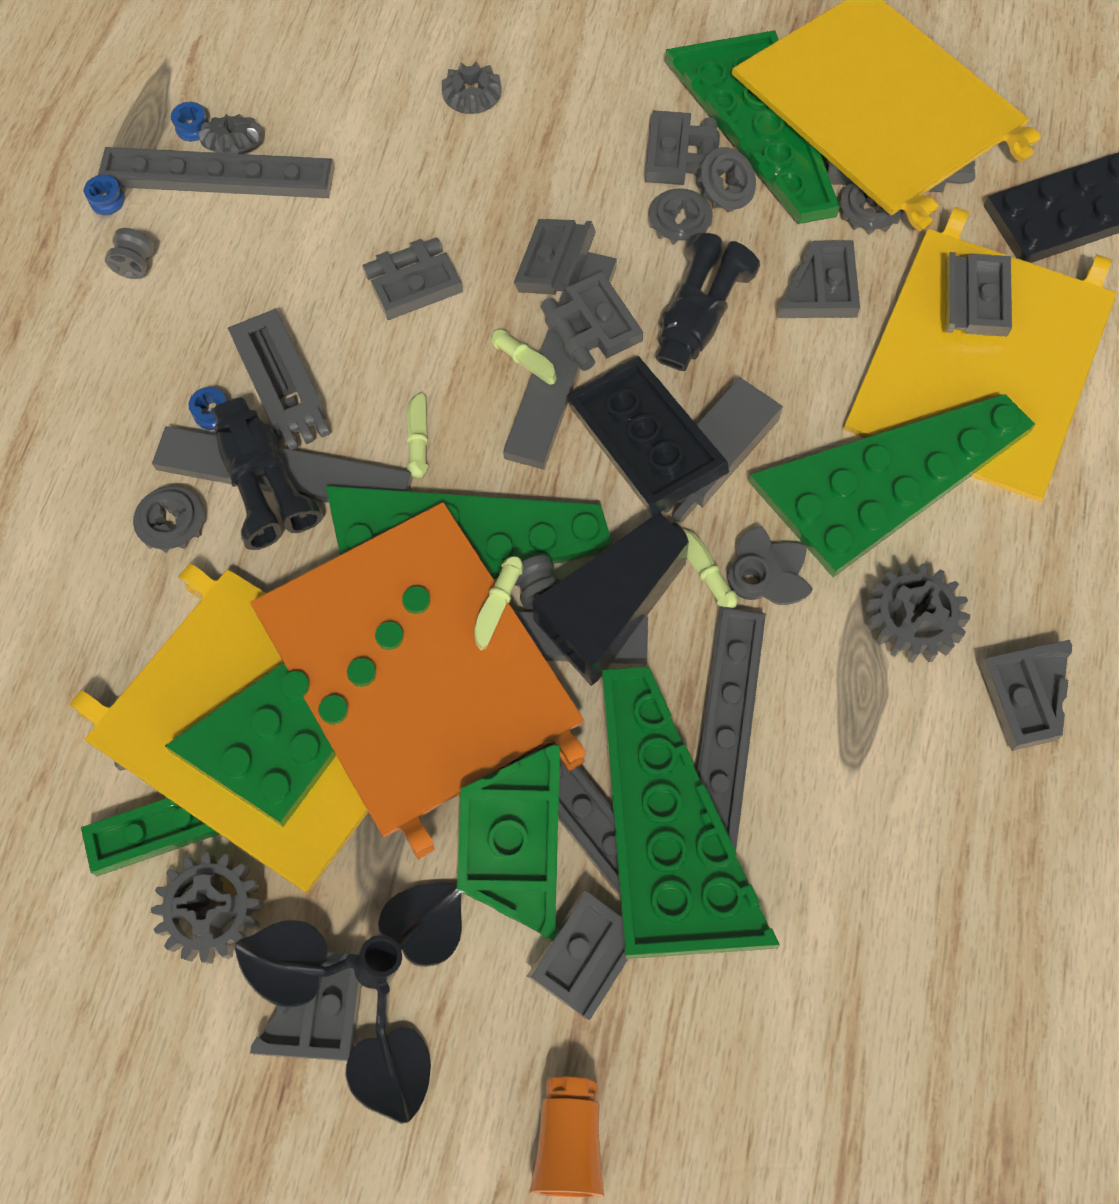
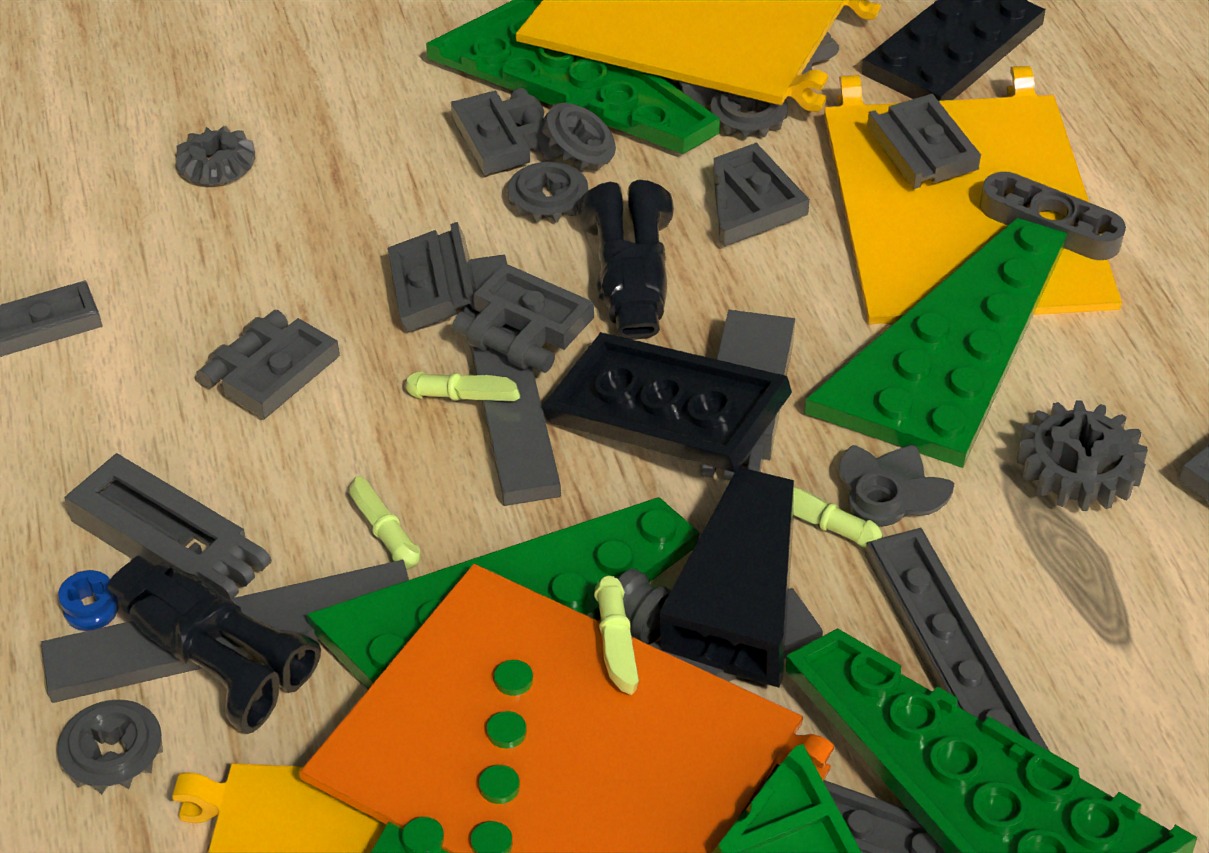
camera: 30 degrees left, 20 degrees down
none -> dark grey beam [980,172,1126,260]

